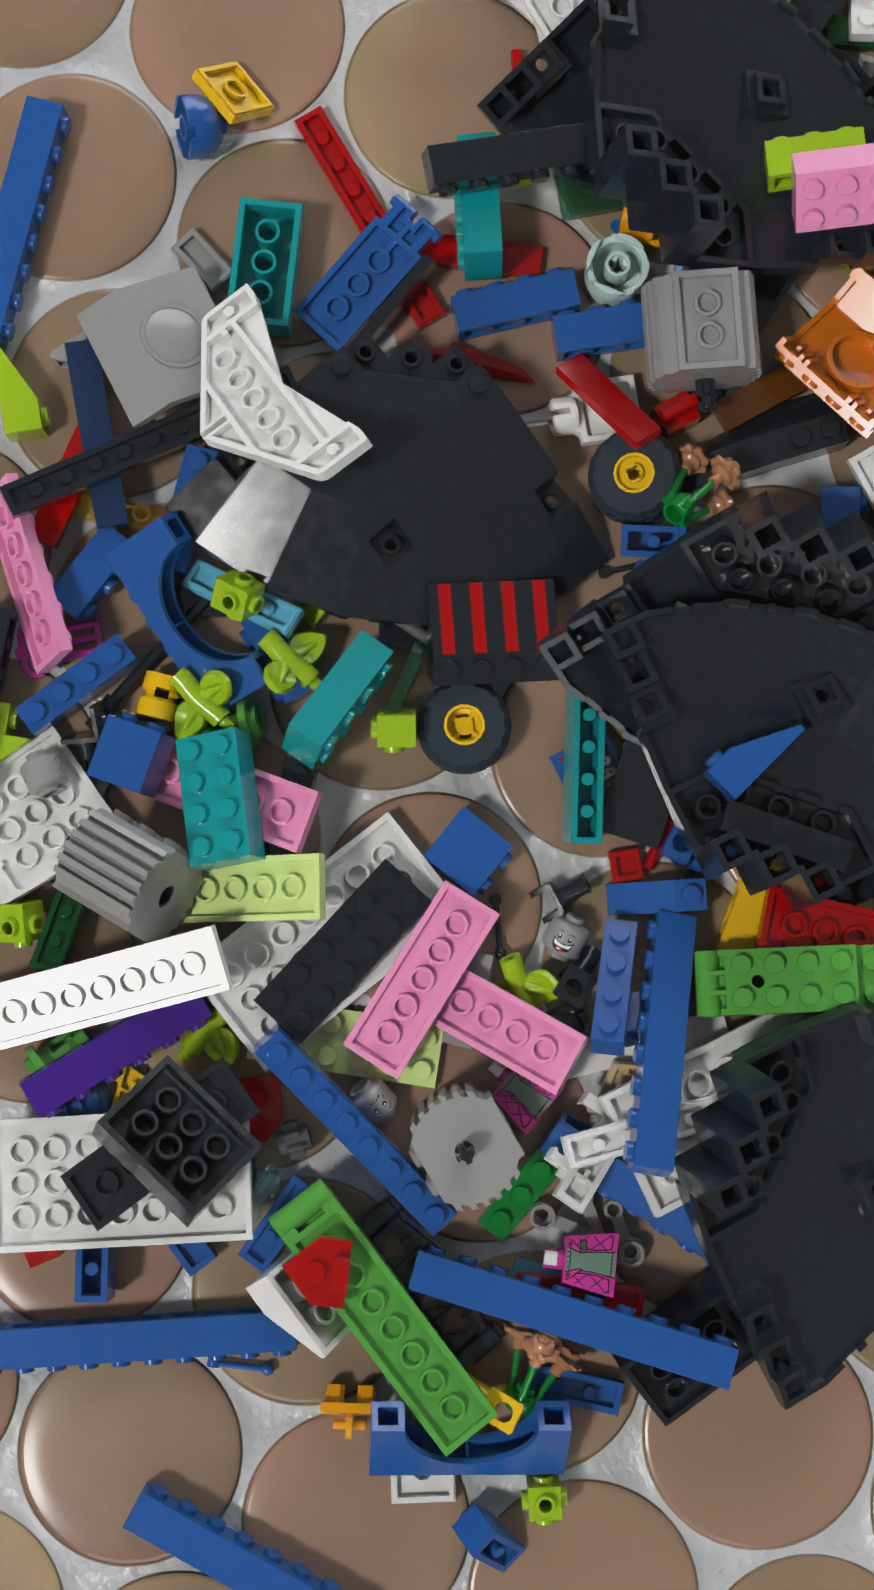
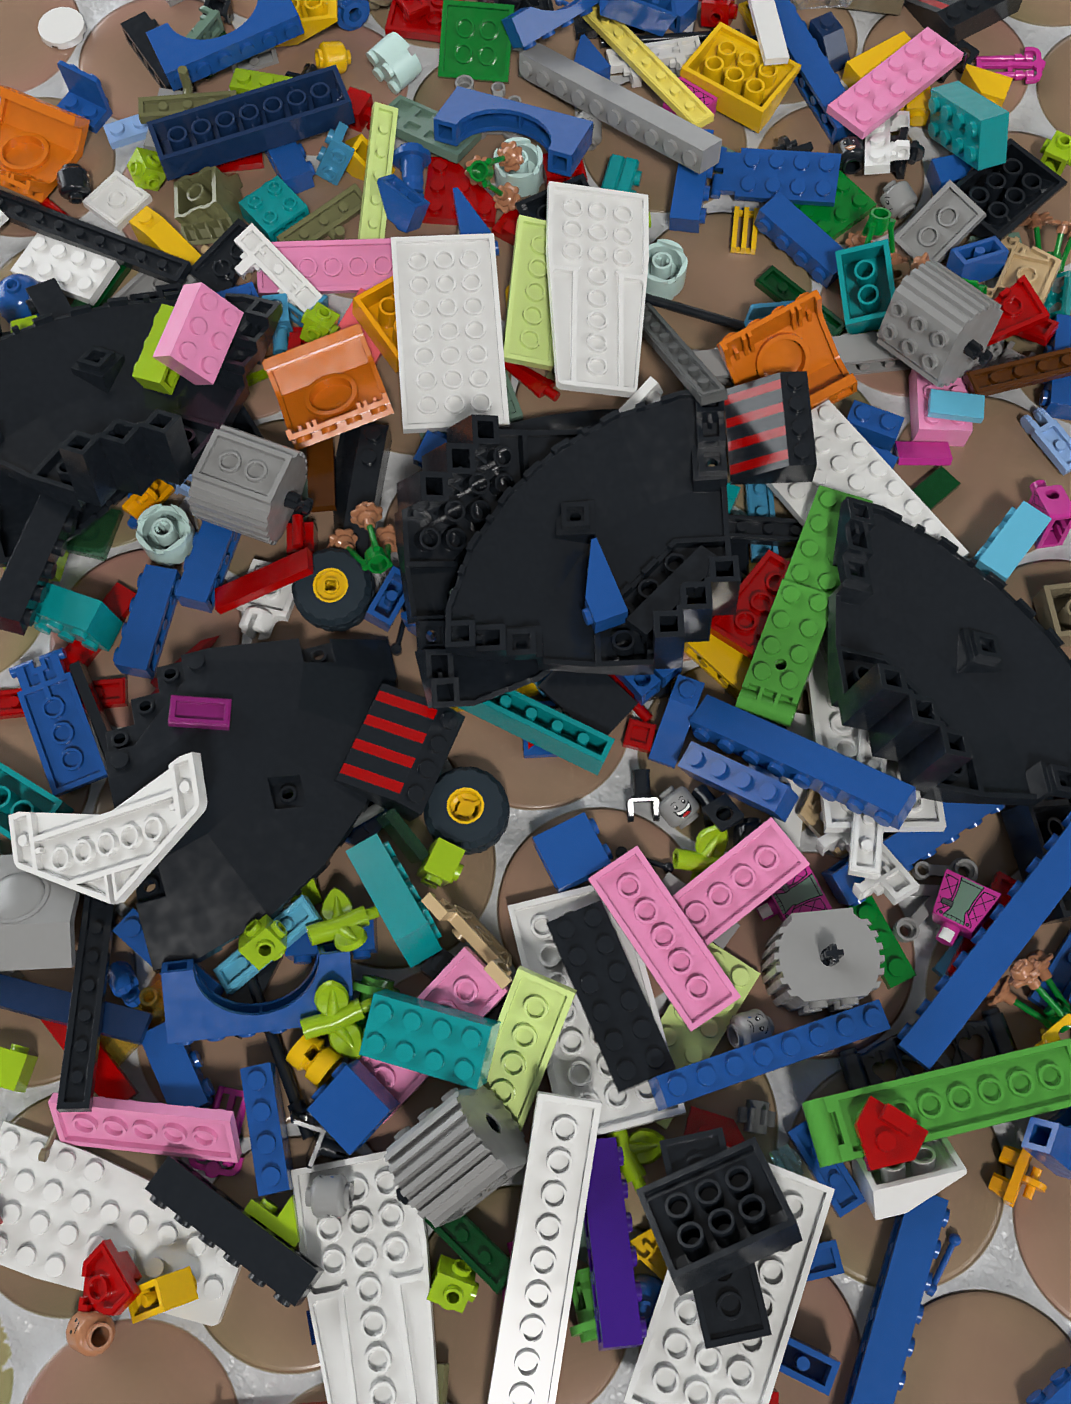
camera: 65 degrees left, 15 degrees down
none -> blue hinge [107,961,142,1008]
none -> magenta tile [168,695,232,730]
none -> tan wing [421,892,512,990]

